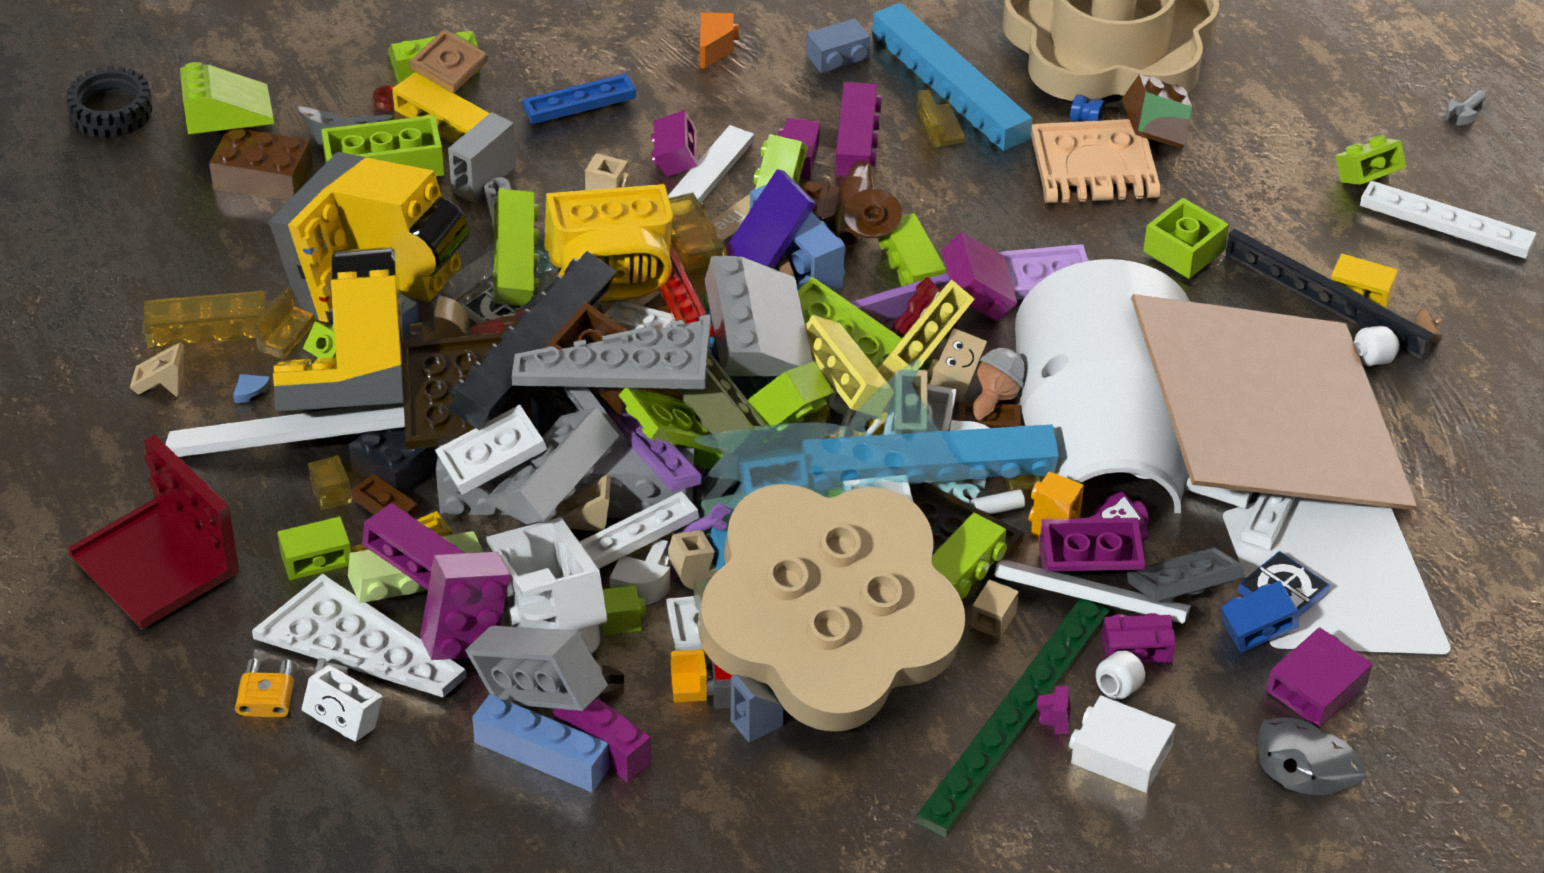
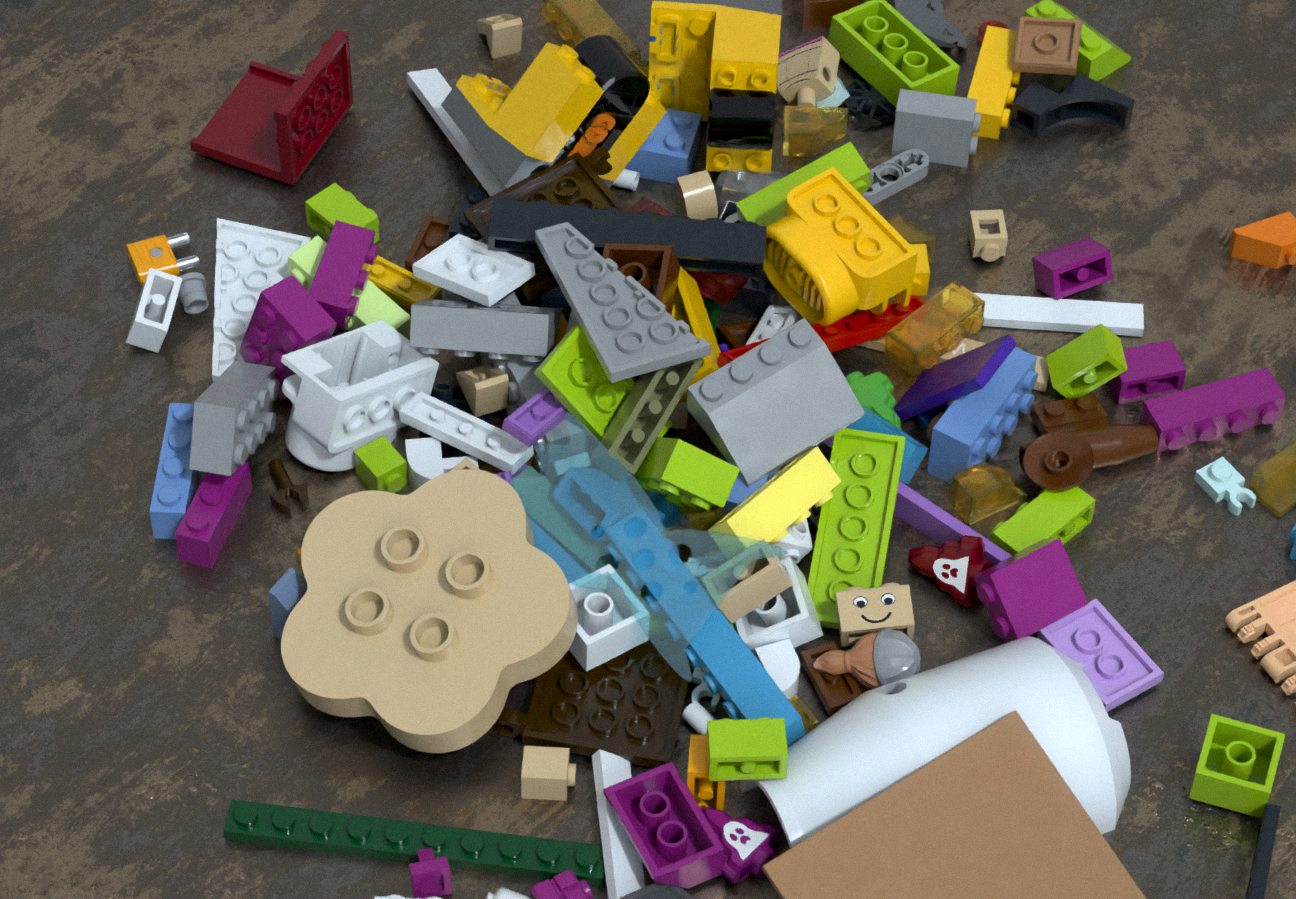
camera: 65 degrees right, 5 degrees up
clear yellow brick [308,455,352,511] -> none
blue plate [522,73,637,124] -> none
light yellow brick [877,279,974,386] -> none
lime brick [931,513,1007,599] -> none
none -> lime brick [706,717,788,781]
none -> clear yellow slope [949,462,1028,525]
none -> black arch [1010,74,1135,139]
none -> light aqua plate [1194,457,1256,516]

